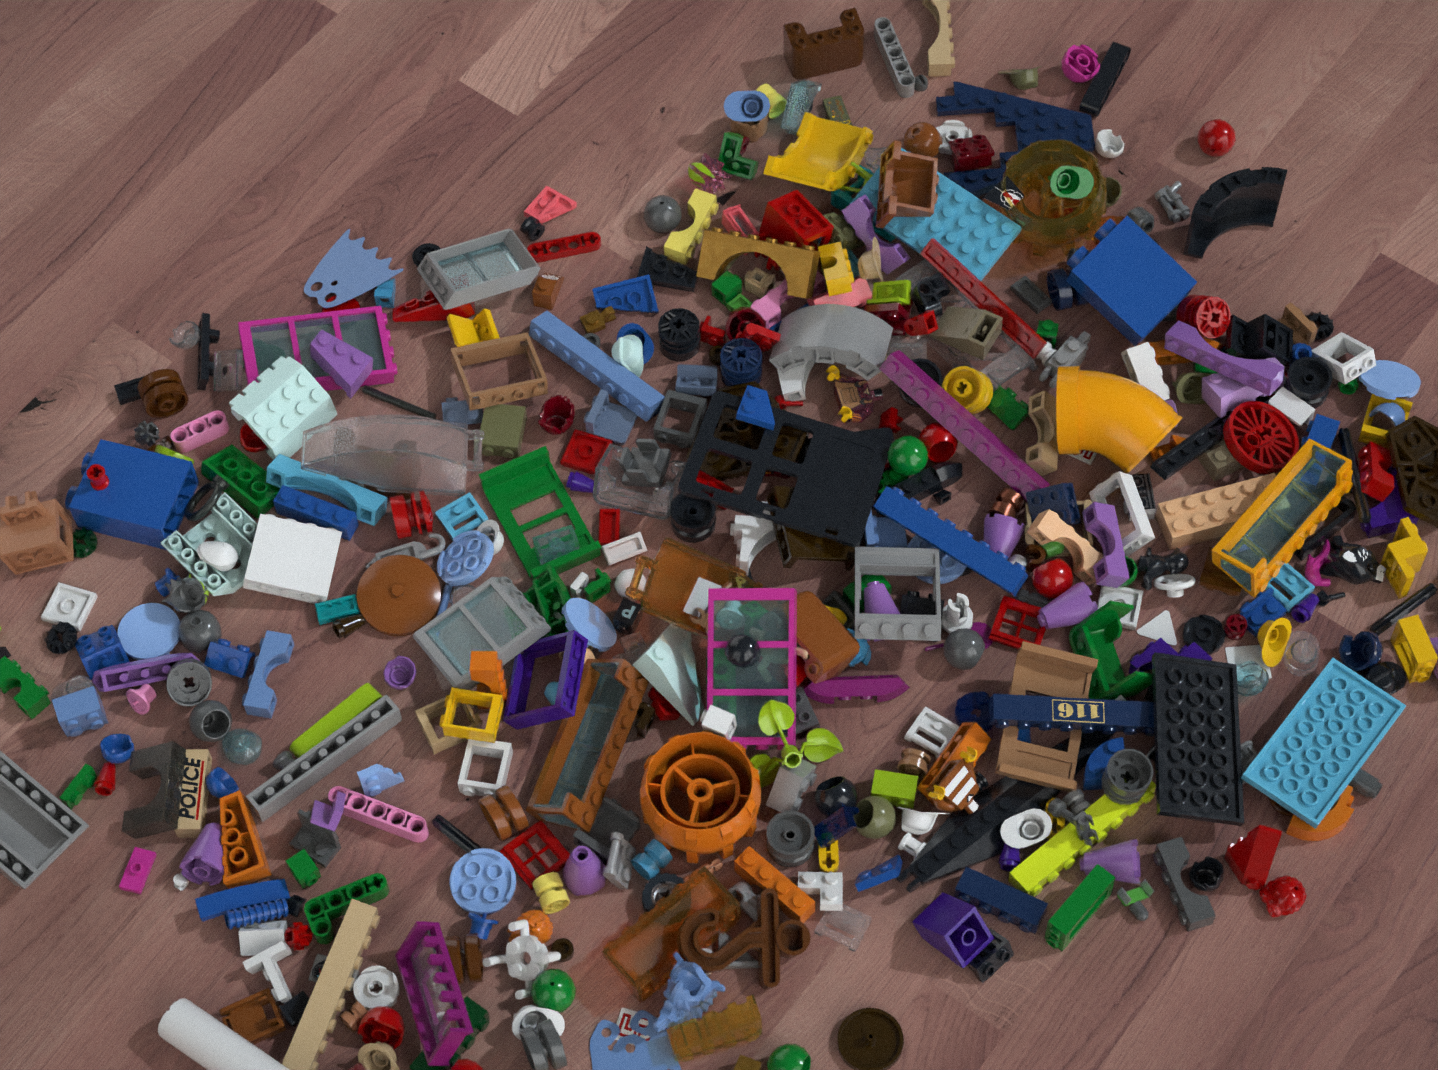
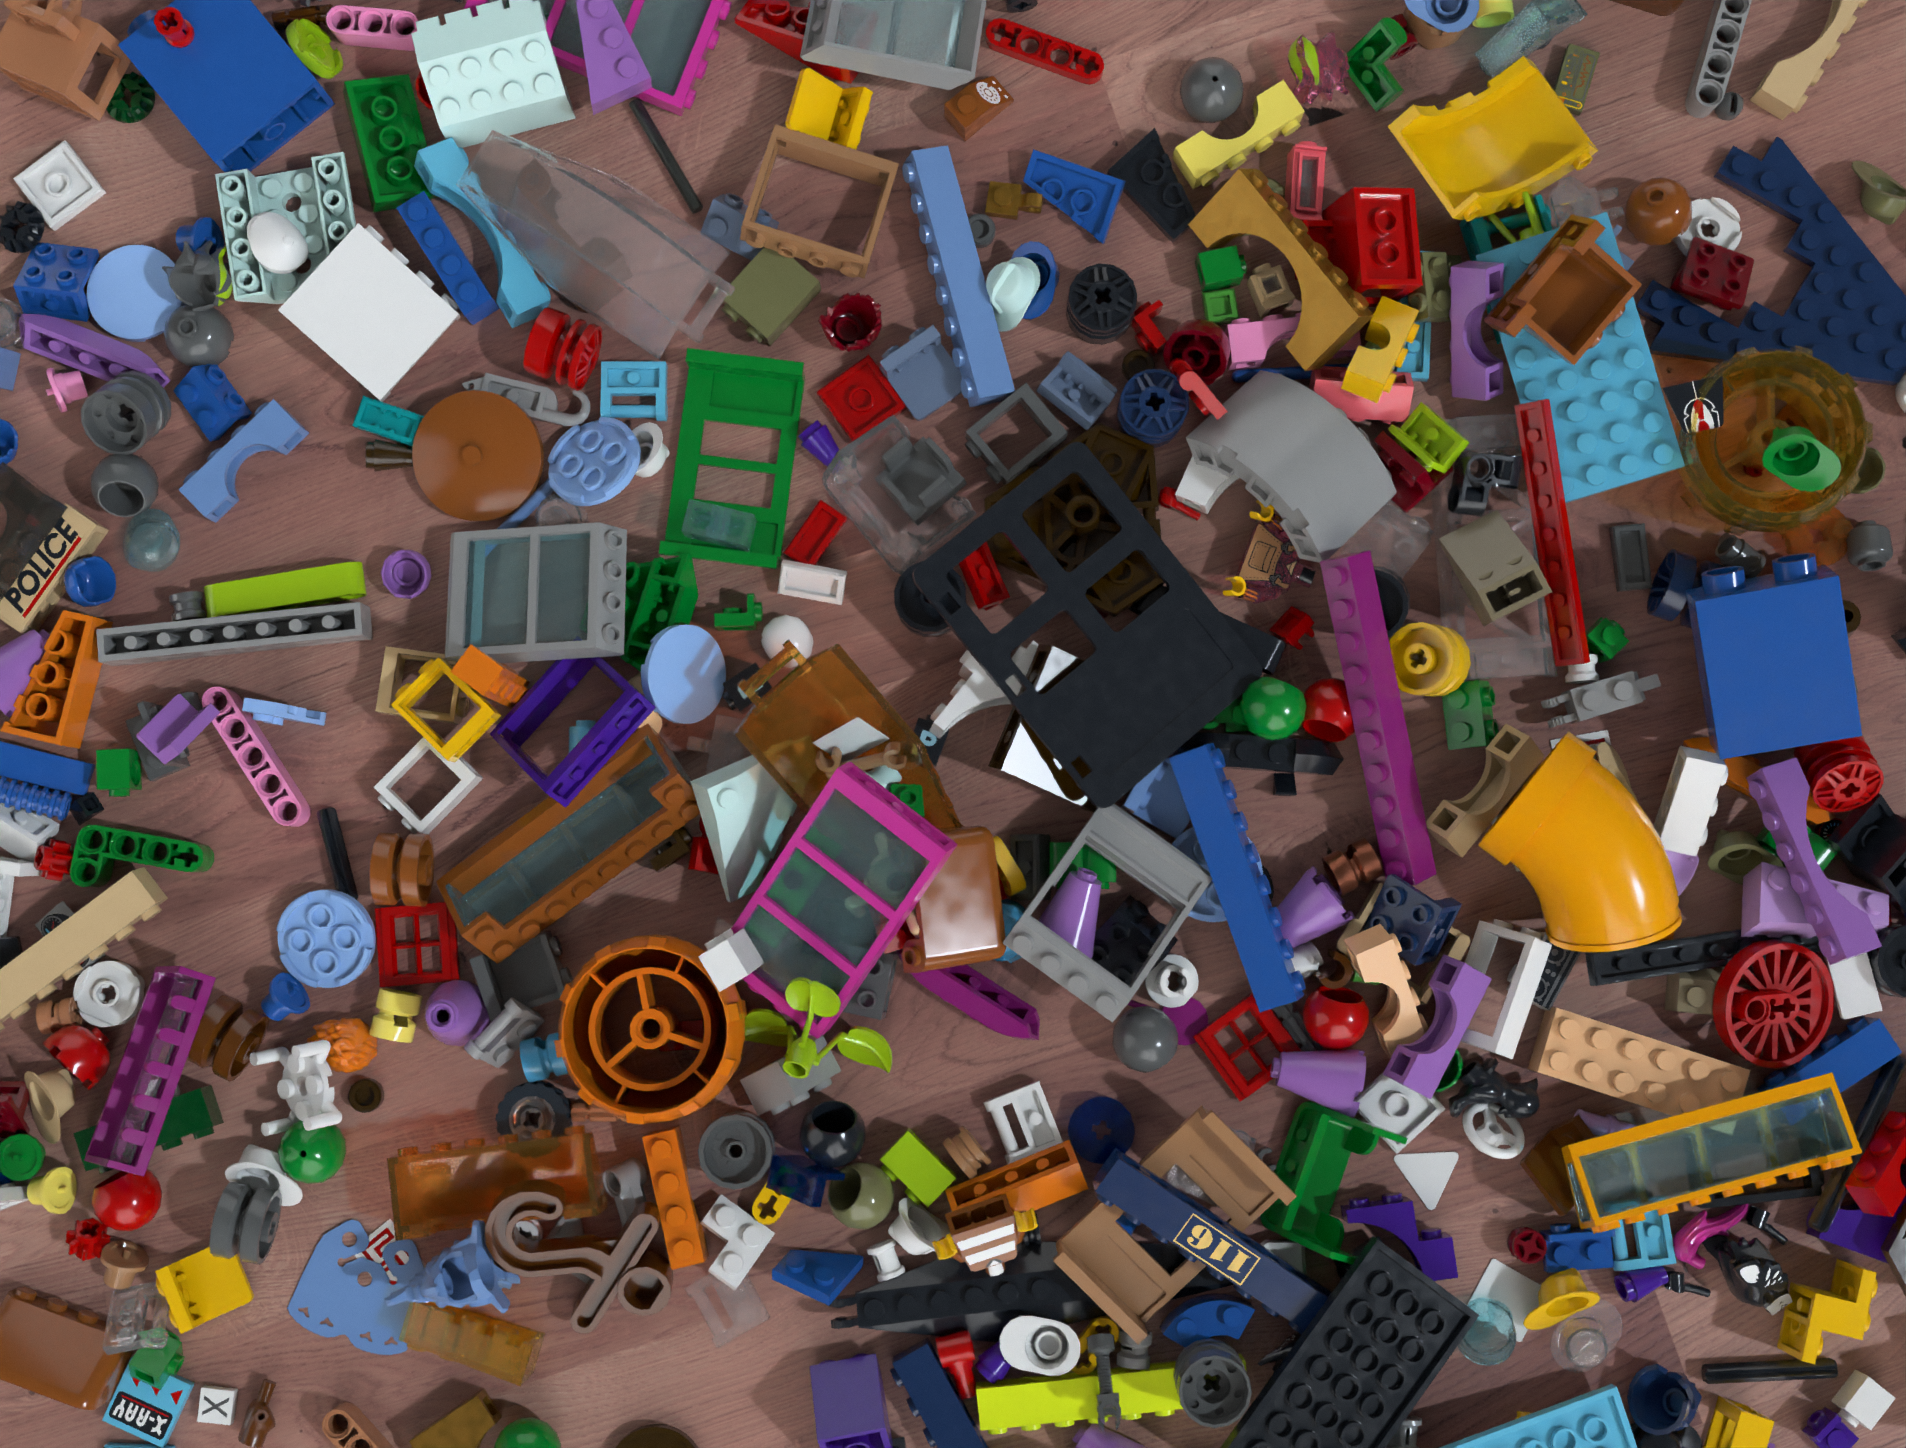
camera: 35 degrees right, 25 degrees up
pearl dark grey piece [185,474,230,521] -> none
white tile [570,572,589,598] -> none
black hair [725,634,761,668] -> none
blue wing [736,385,775,430] -> none
tan piece [858,237,883,282] -> none
red leg [904,310,939,336] -> none
black tile [1182,615,1226,655] -> none
none -> red pin [935,1330,976,1399]

